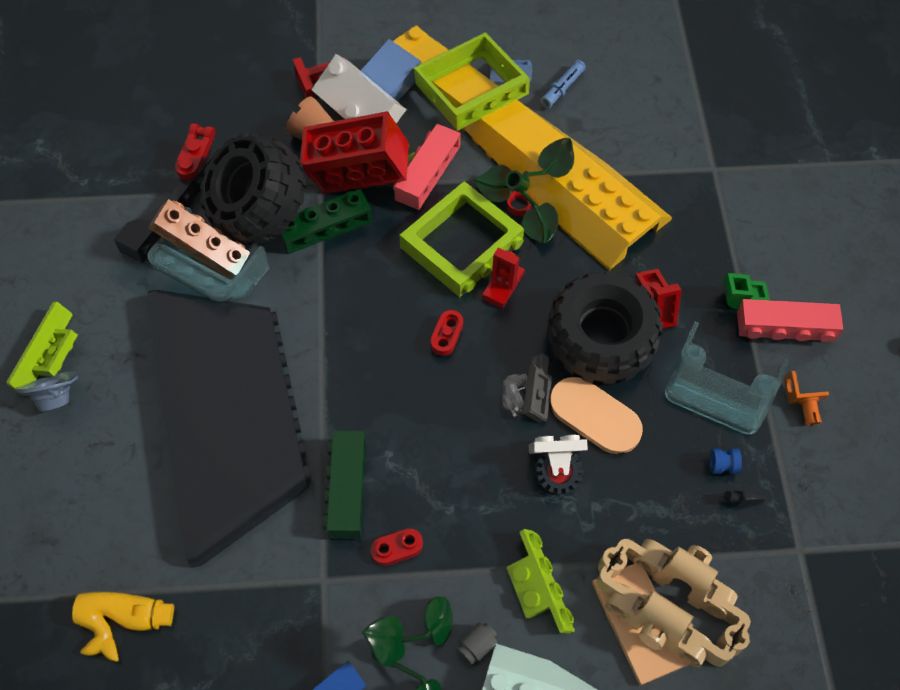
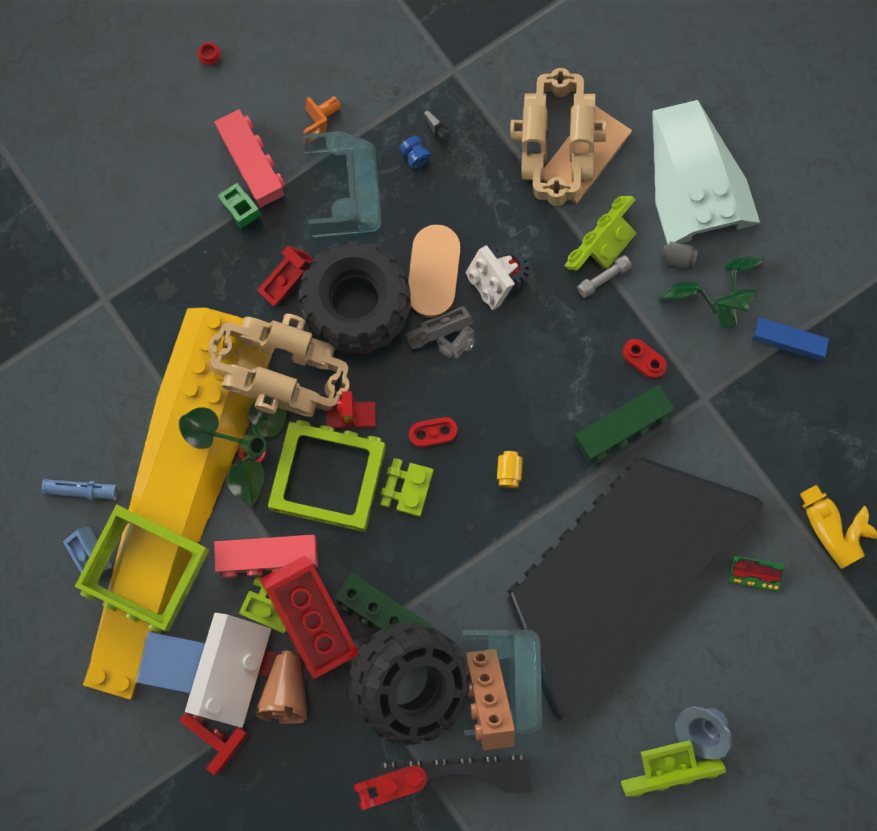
camera: 115 degrees left, 15 degrees up
none -> tan piece [208,314,349,417]
none -> lime plate [380,458,434,517]
none -> yellow brick [497,451,523,488]
none -> light grey bar [577,255,632,298]
none -> slope [729,556,785,592]

